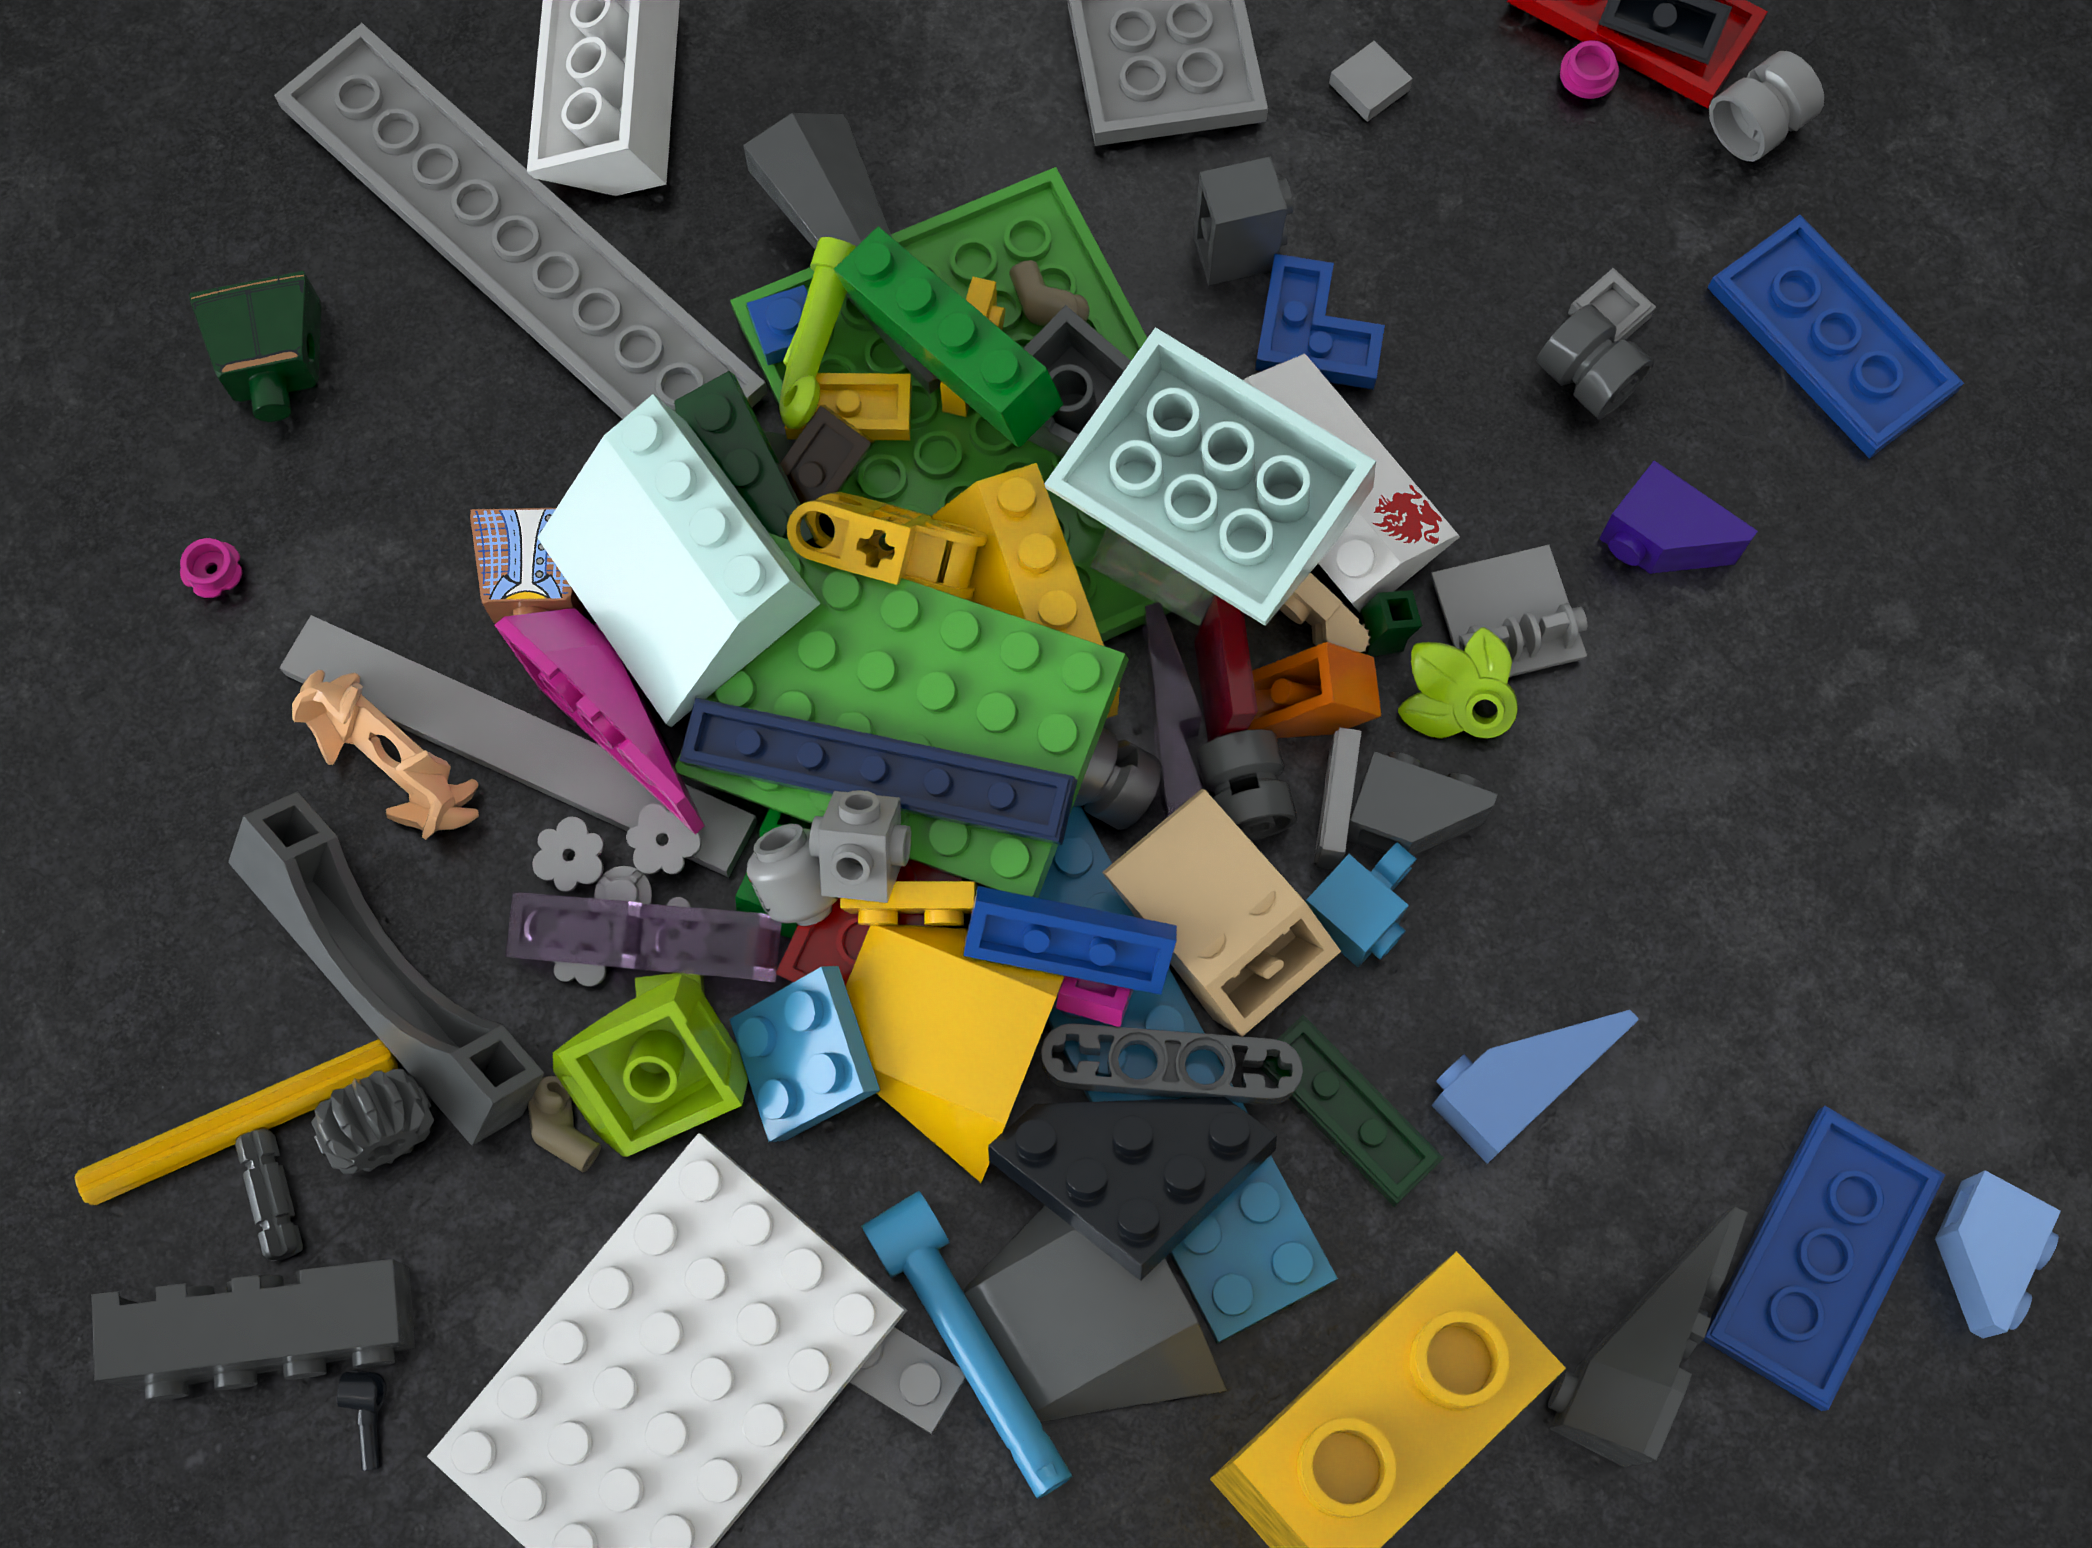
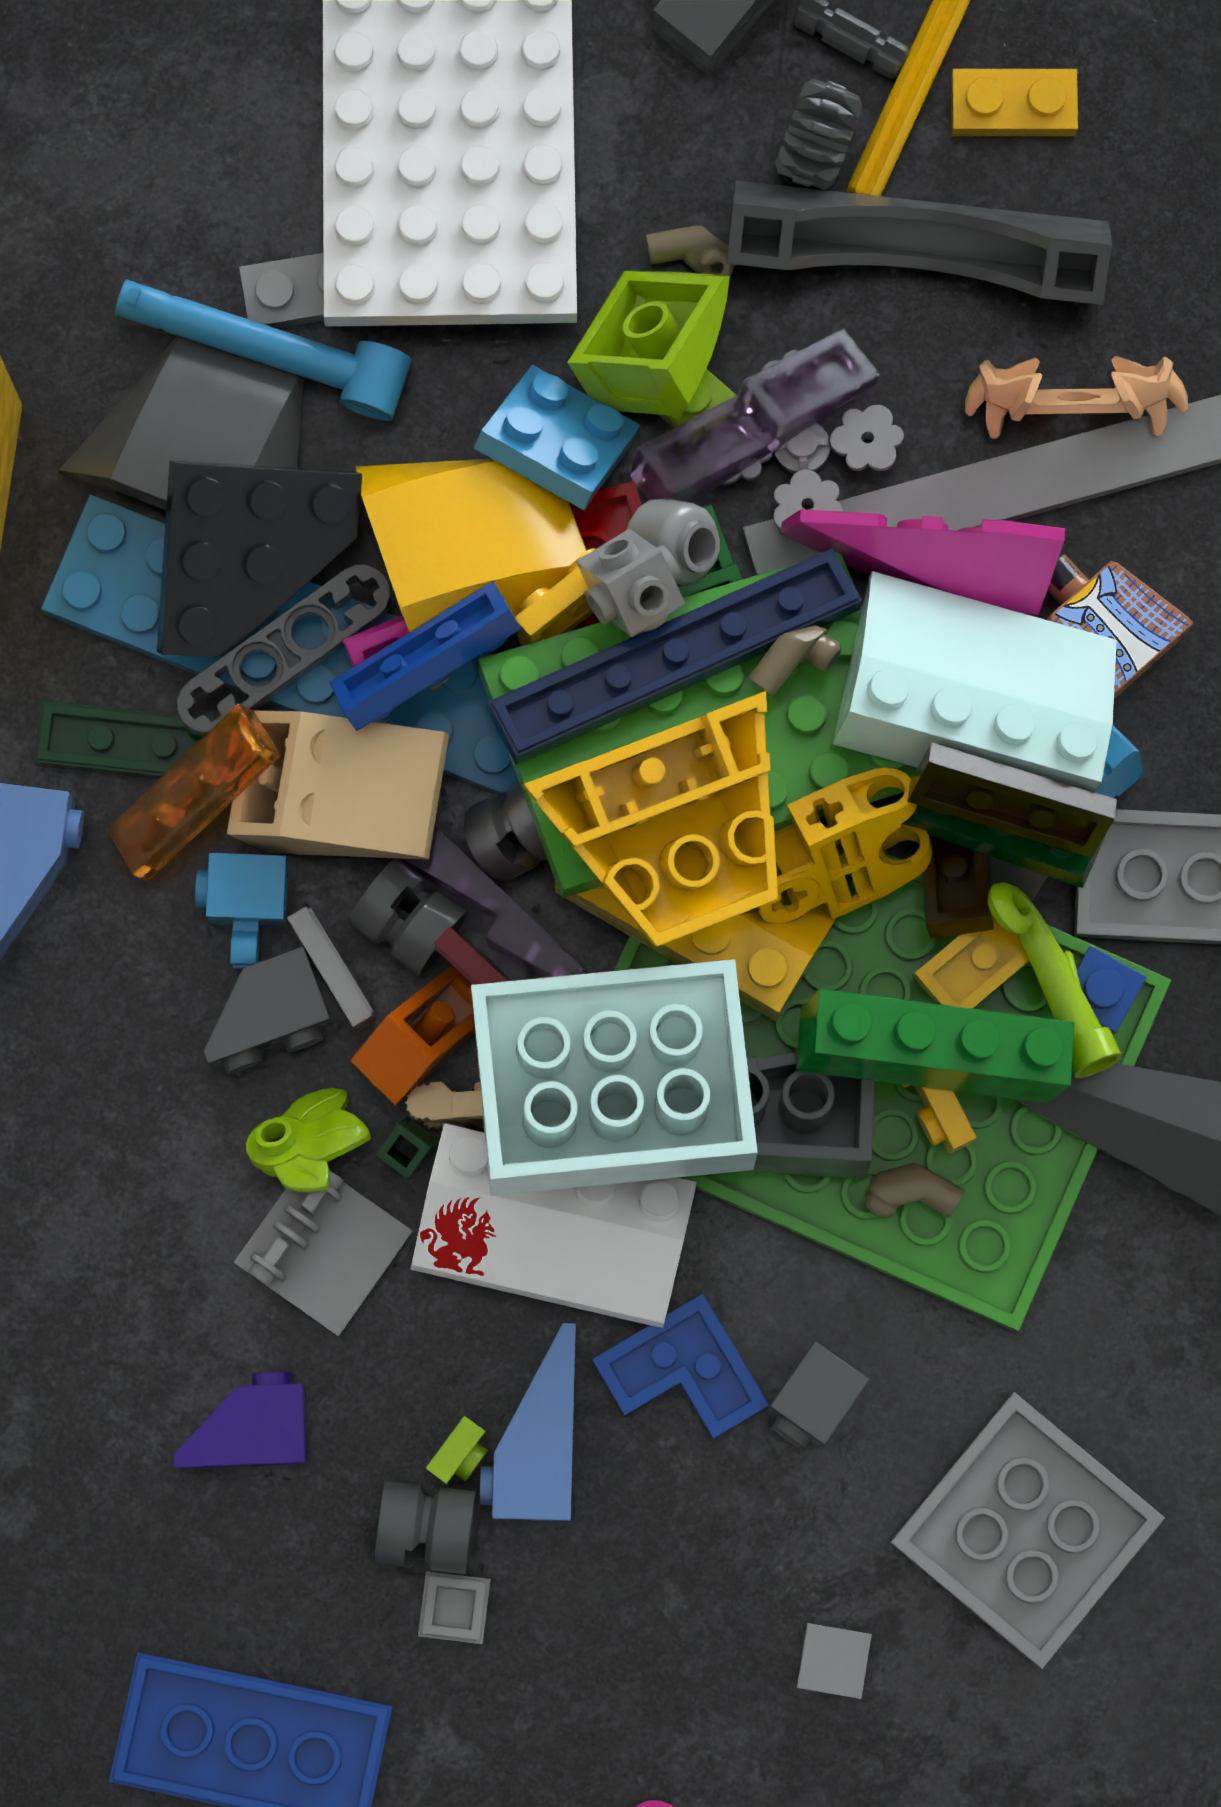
camera: 135 degrees right, 10 degrees up
none -> clear orange plate [106,703,281,881]
none -> lime plate [426,1416,489,1485]
none -> medium blue slope [480,1323,576,1521]
none -> yellow wedge [522,691,778,947]
none -> dark tan arm [748,625,841,697]
none -> dark brown plate [907,742,1117,858]
none -> yellow plate [951,69,1078,136]

